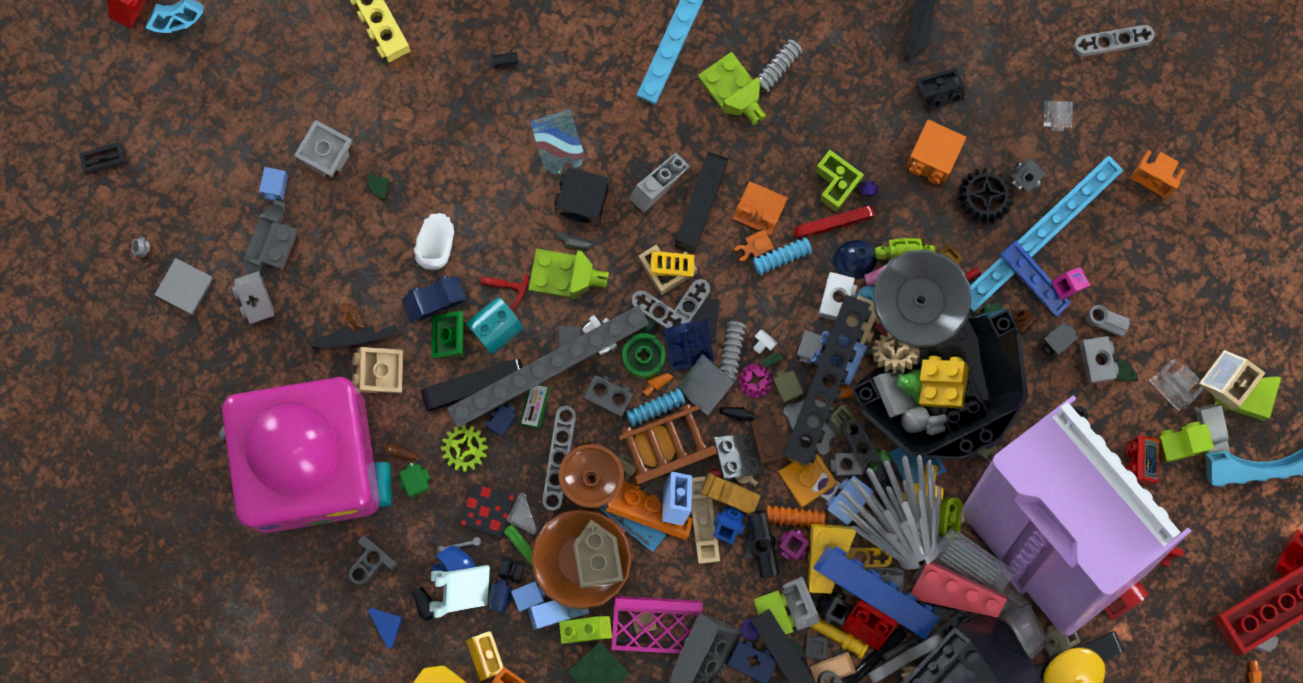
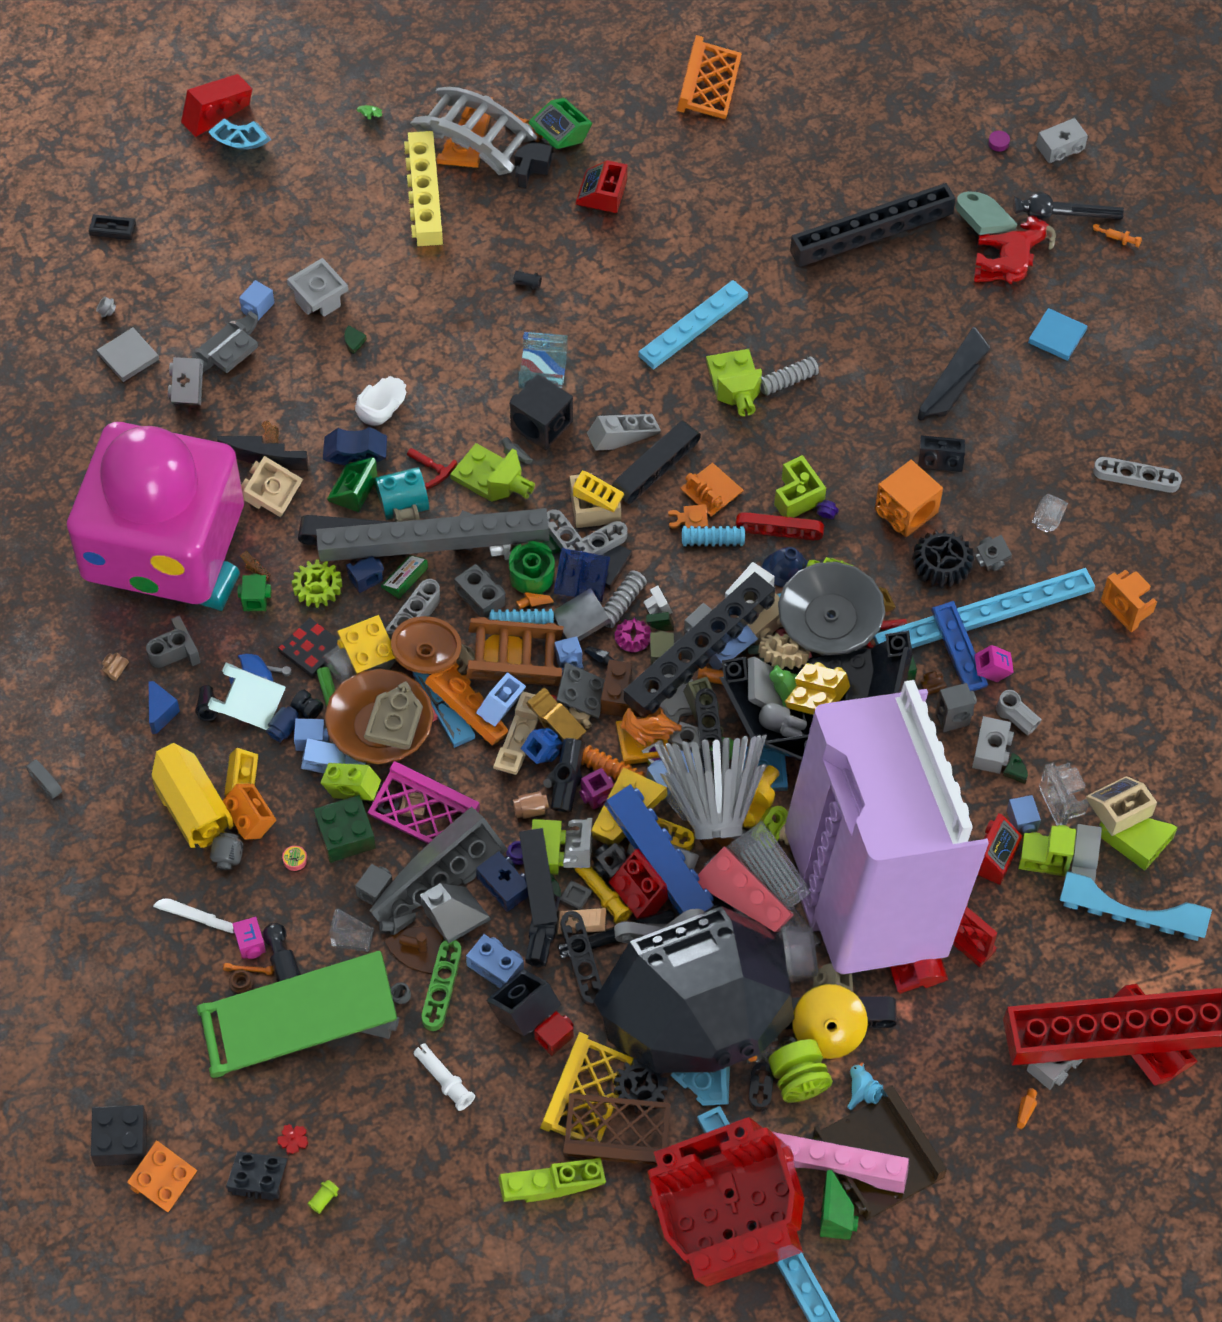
camera: 25 degrees right, 20 degrees down
none -> medium nougat plate [102,652,129,681]
none -> yellow hinge [337,615,395,674]
none -> dark tan bush [393,504,420,522]
none -> nougat brick [512,791,549,819]
none -> medium blue brick [555,636,584,673]
none -> orange hair [620,707,682,747]
none -> medium blue brick [1007,795,1041,835]

